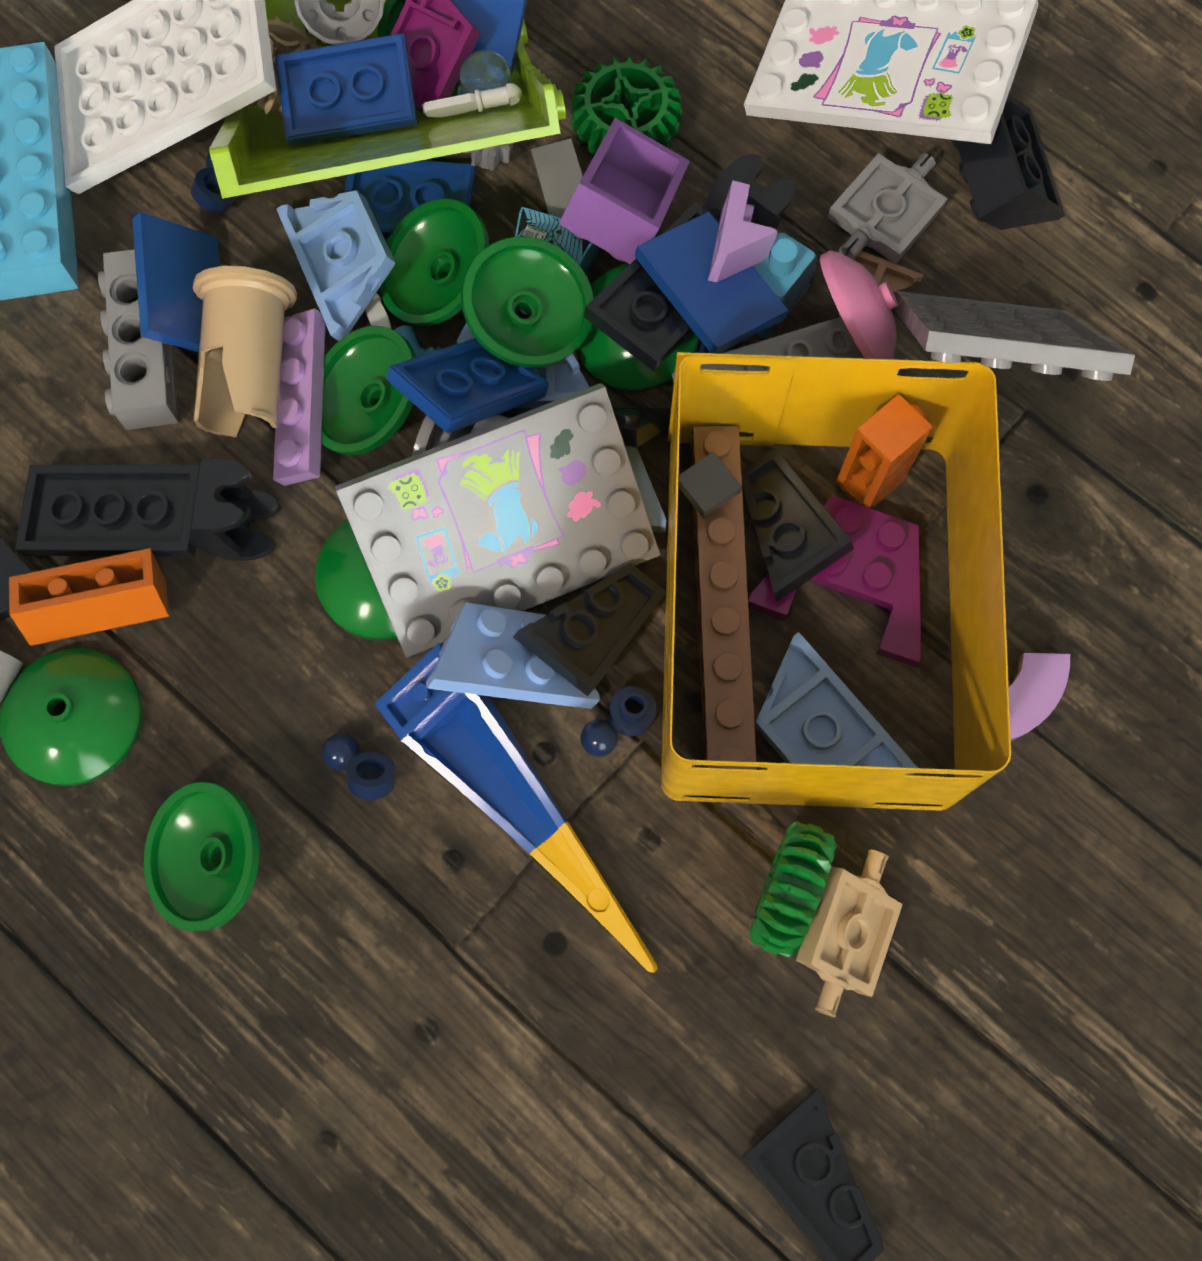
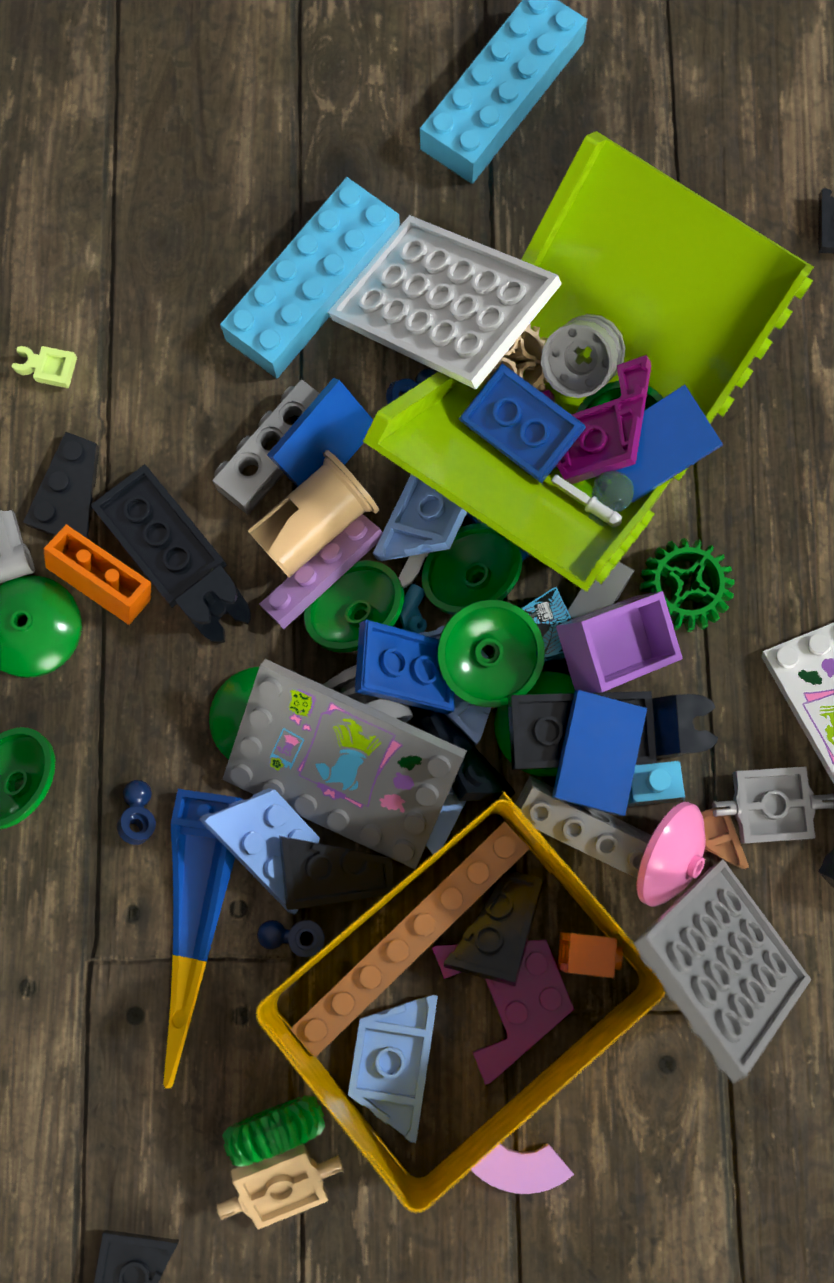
camera: 50 degrees right, 5 degrees up
dark grey tile [678,451,742,518] -> none
lavender slope [708,180,778,283] -> none

